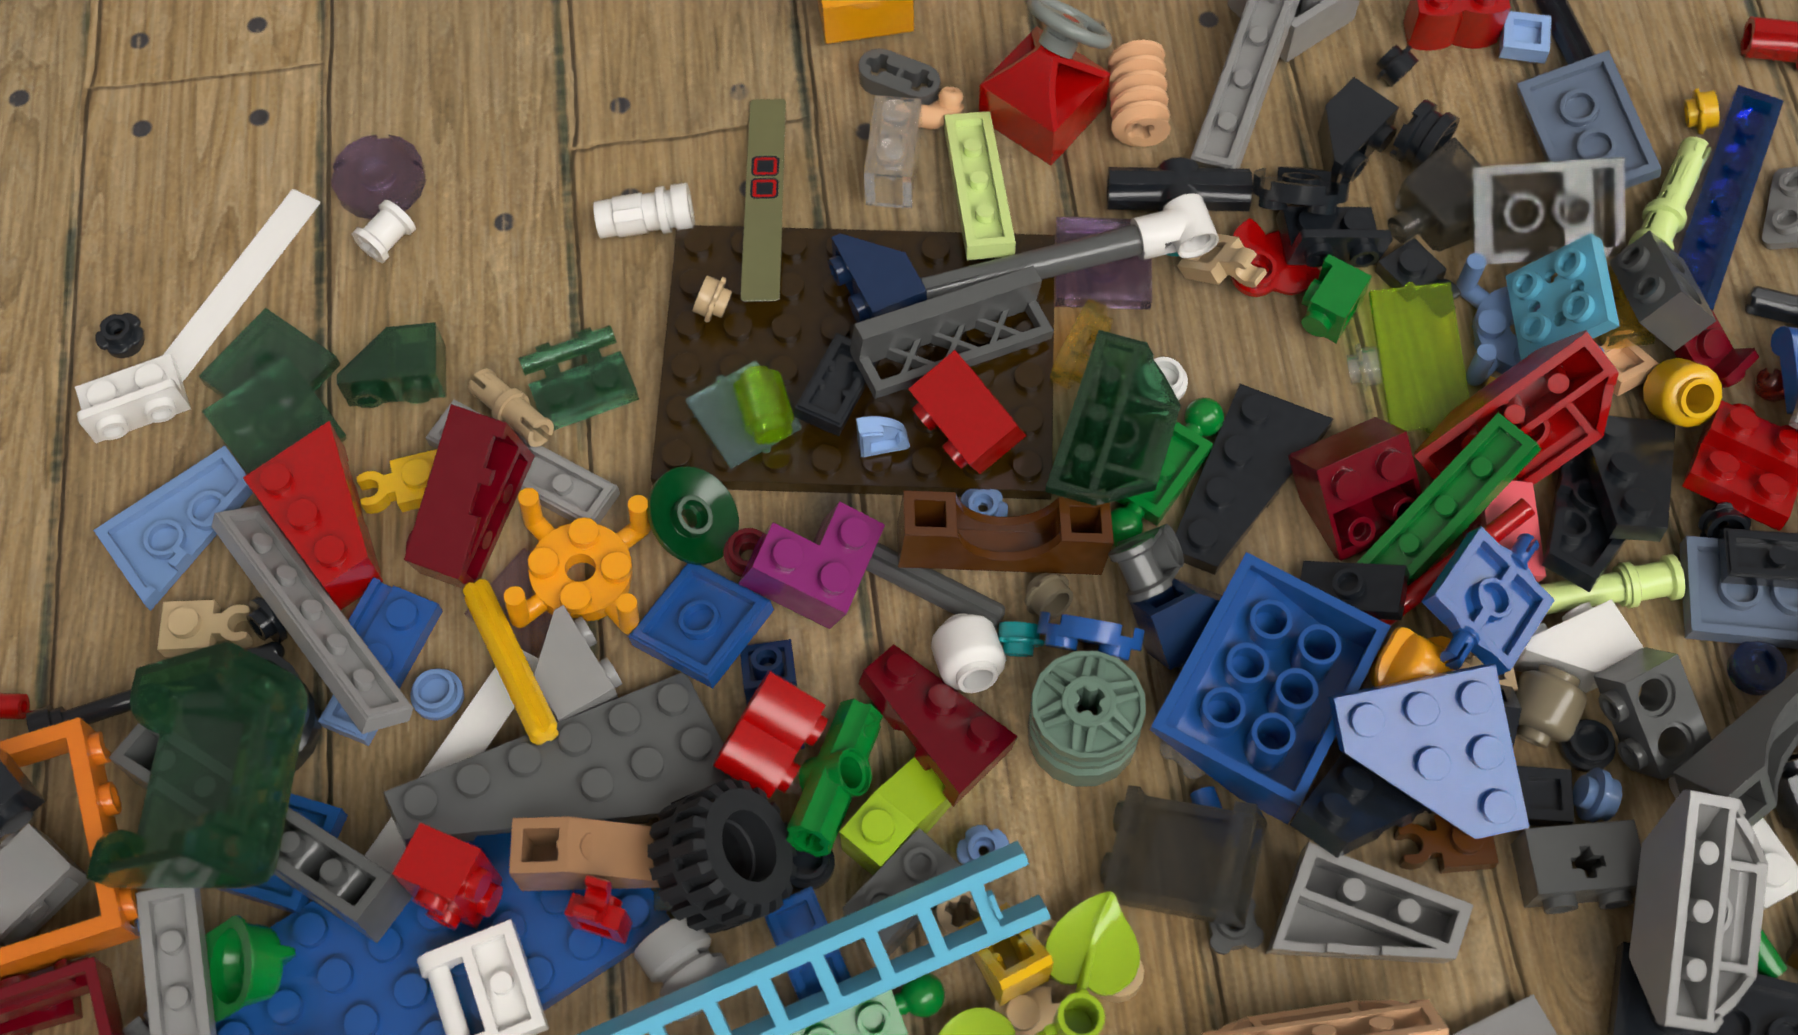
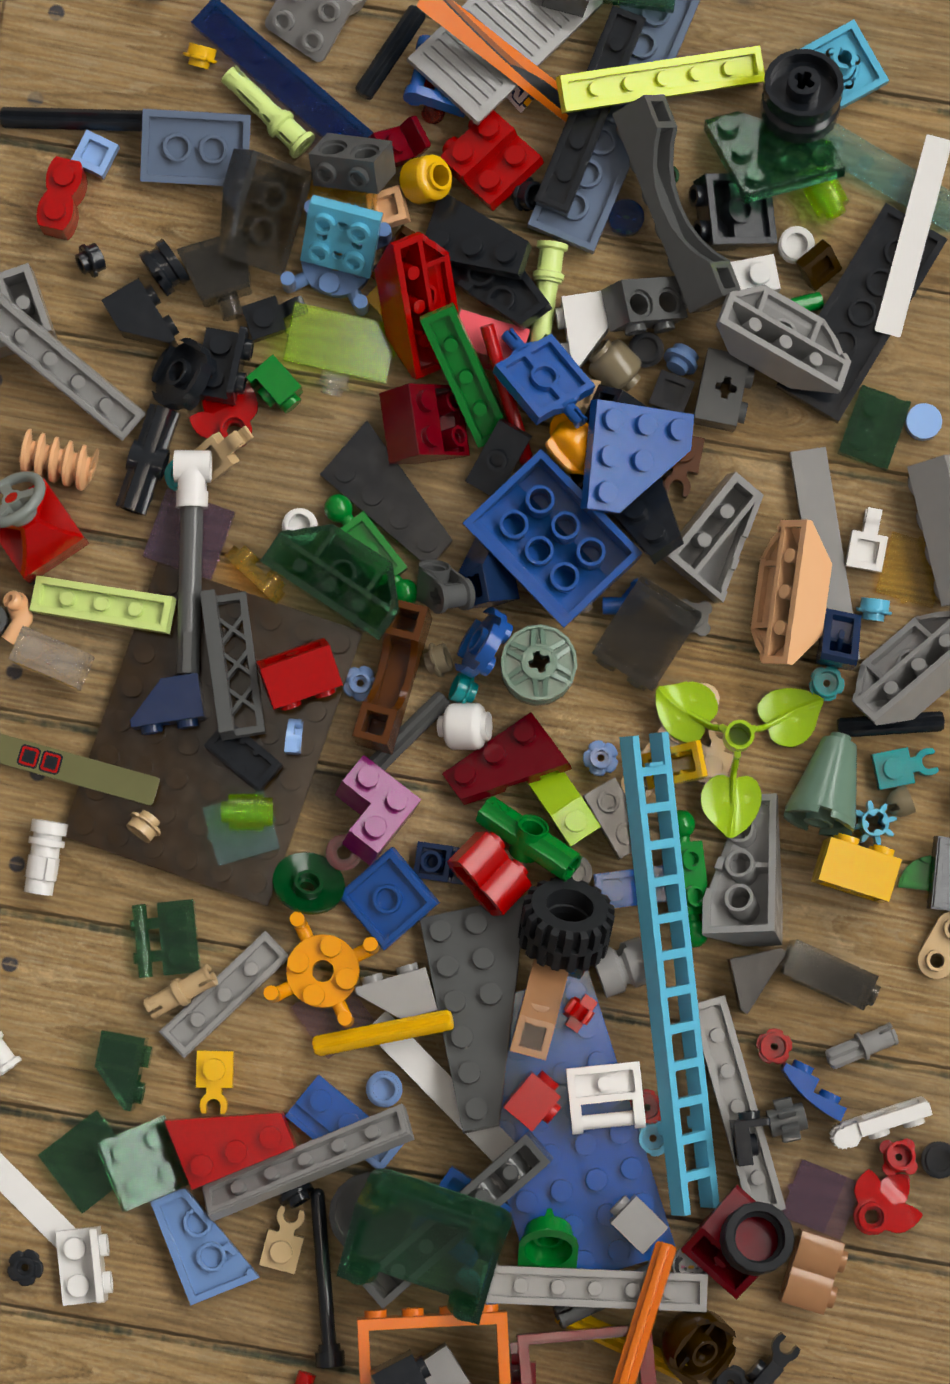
camera: 75 degrees left, 20 degrees up
dark red wedge [404,404,535,589] -> none

